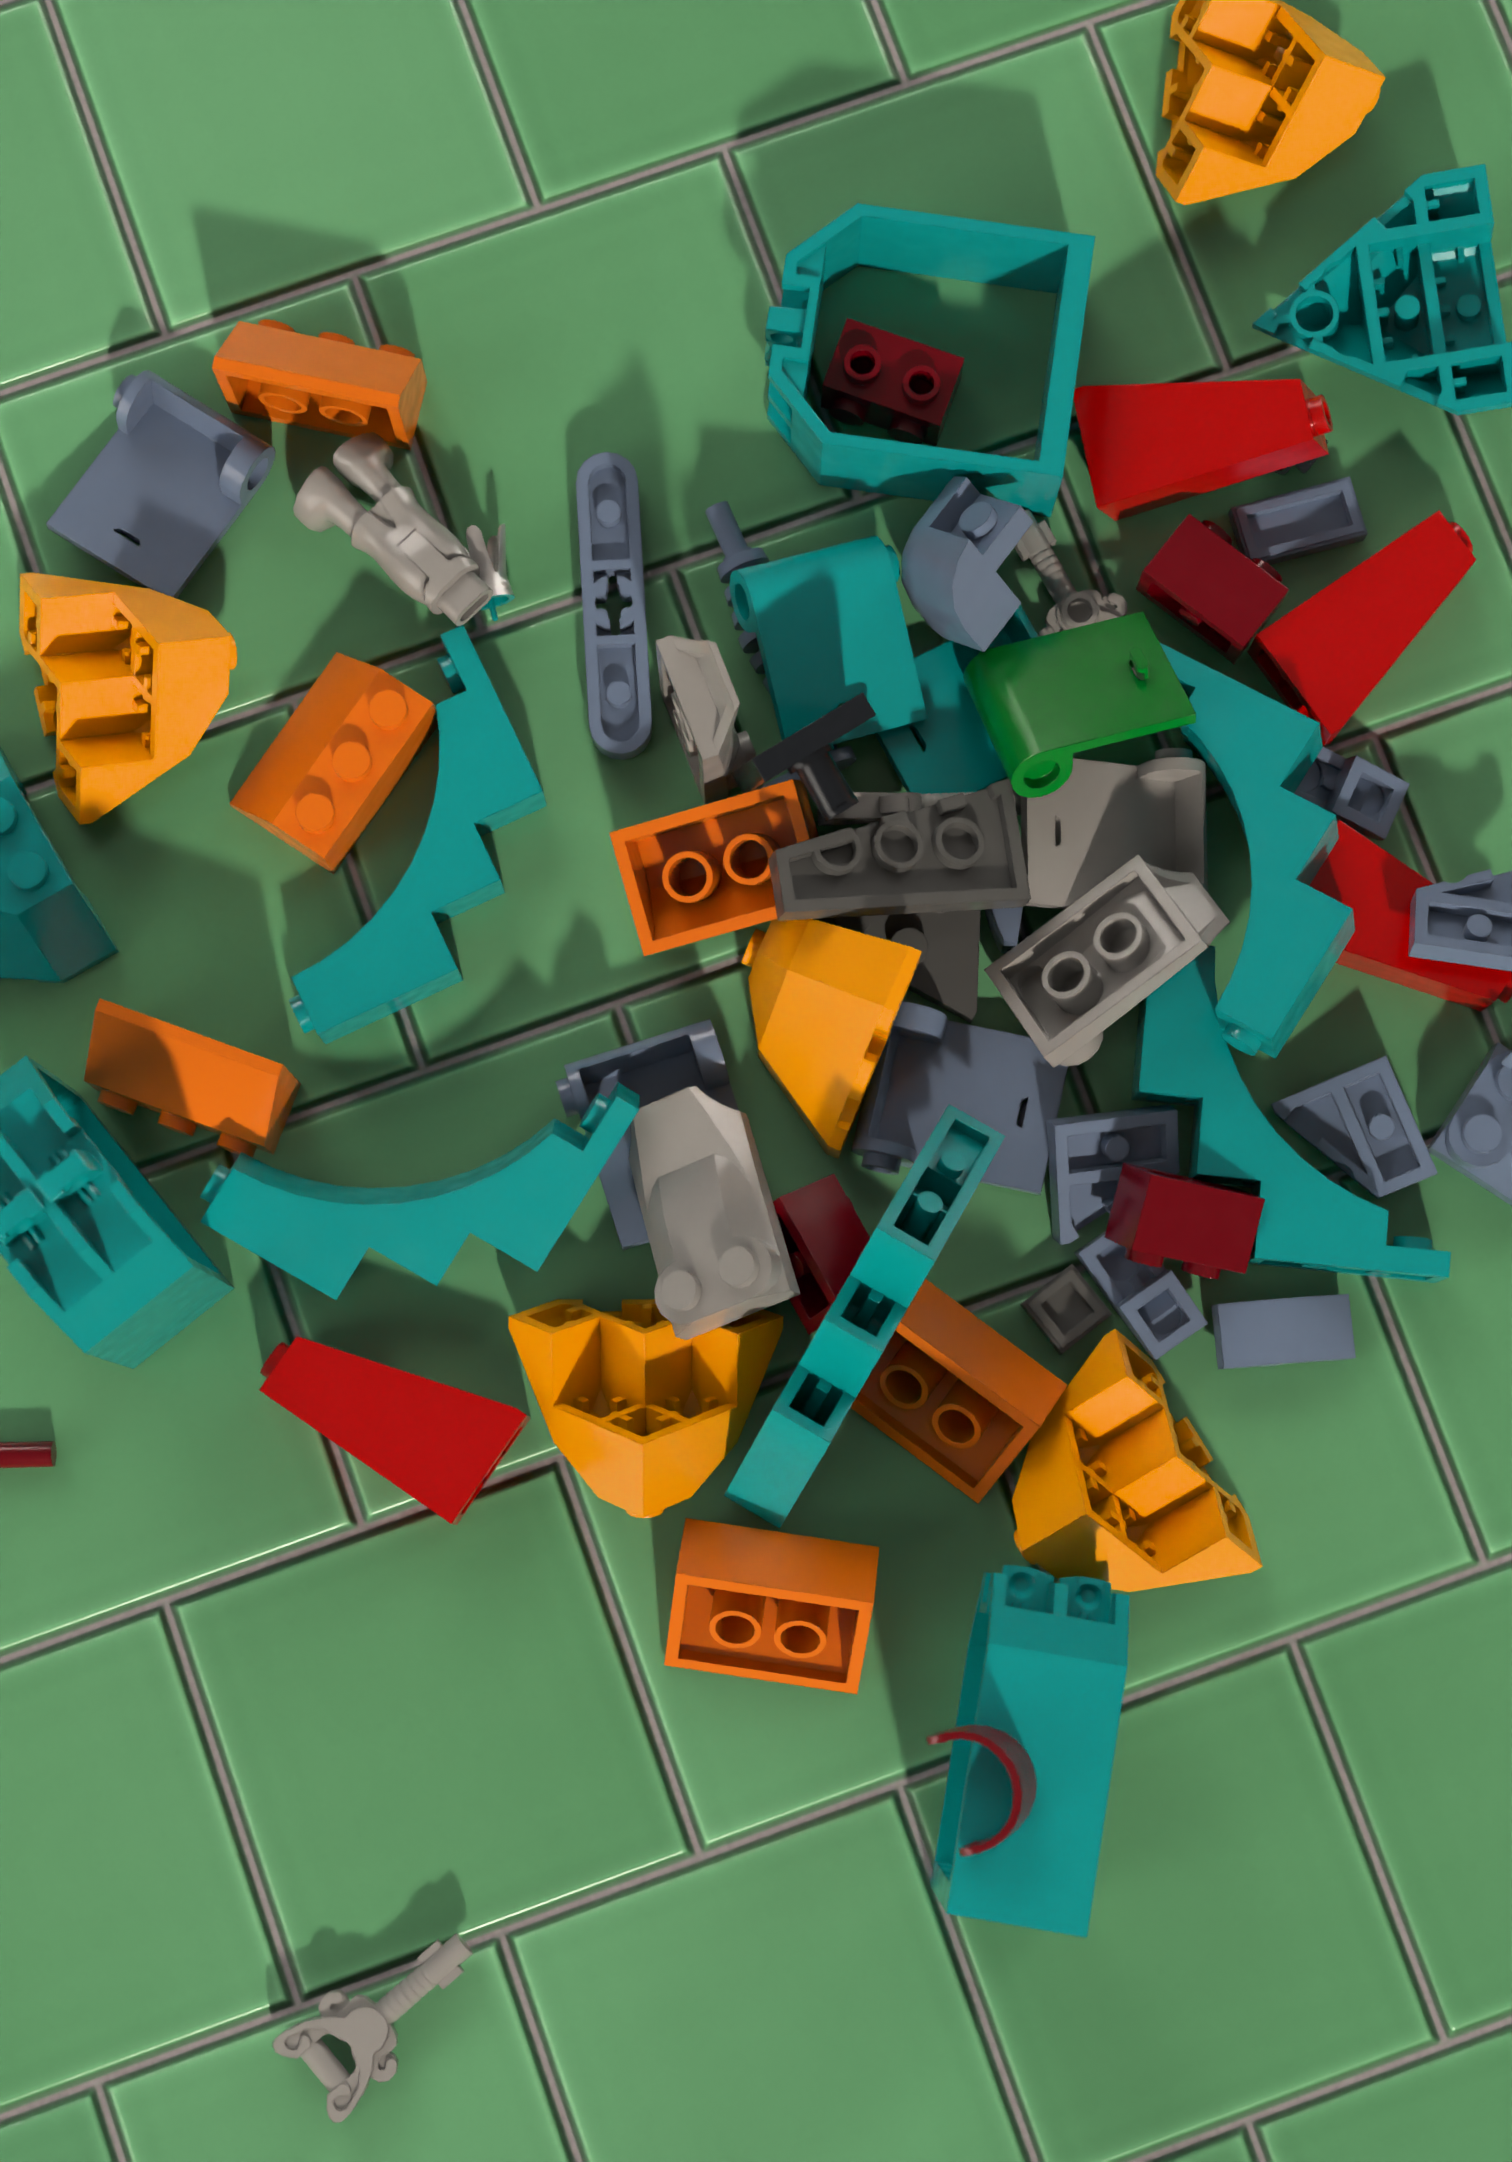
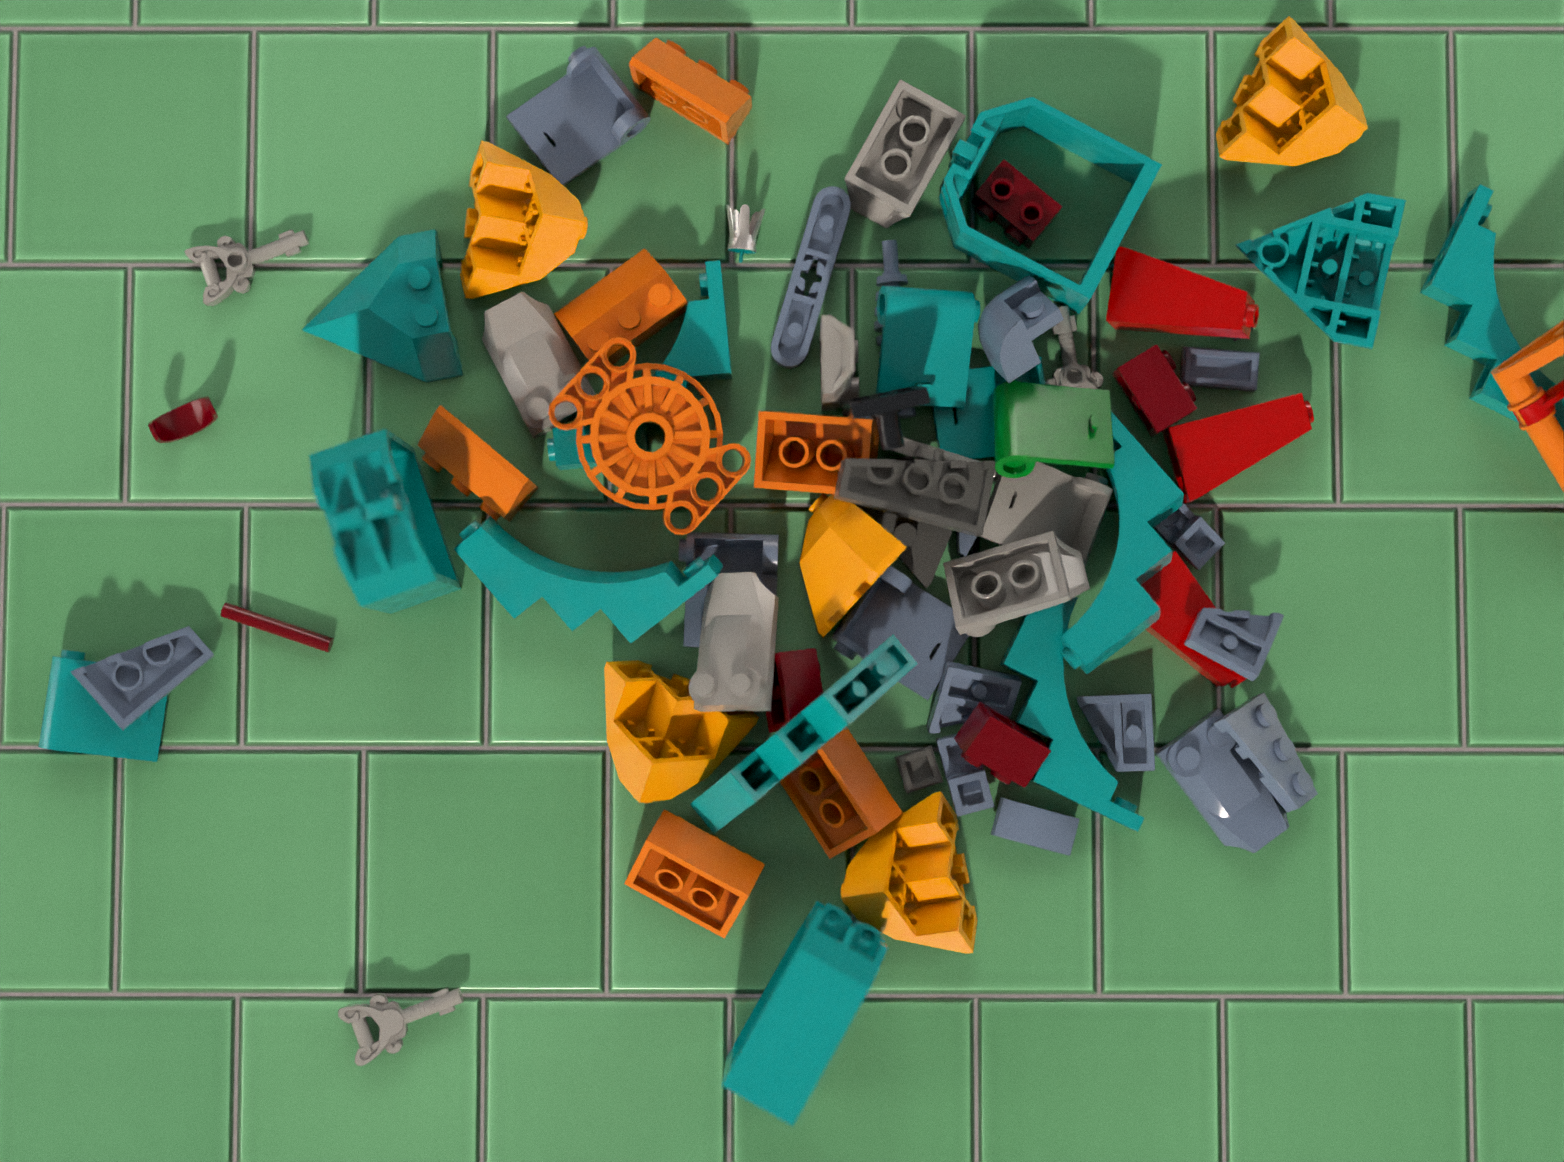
camera: 25 degrees right, 5 degrees up
red slope [259,1336,531,1525] -> none
light grey piece [293,432,493,626] -> none
dark red helmet [926,1725,1037,1857] -> none
none -> light grey slope [482,292,596,439]
none -> orange piece [548,337,751,535]
none -> light grey slope [845,79,966,228]

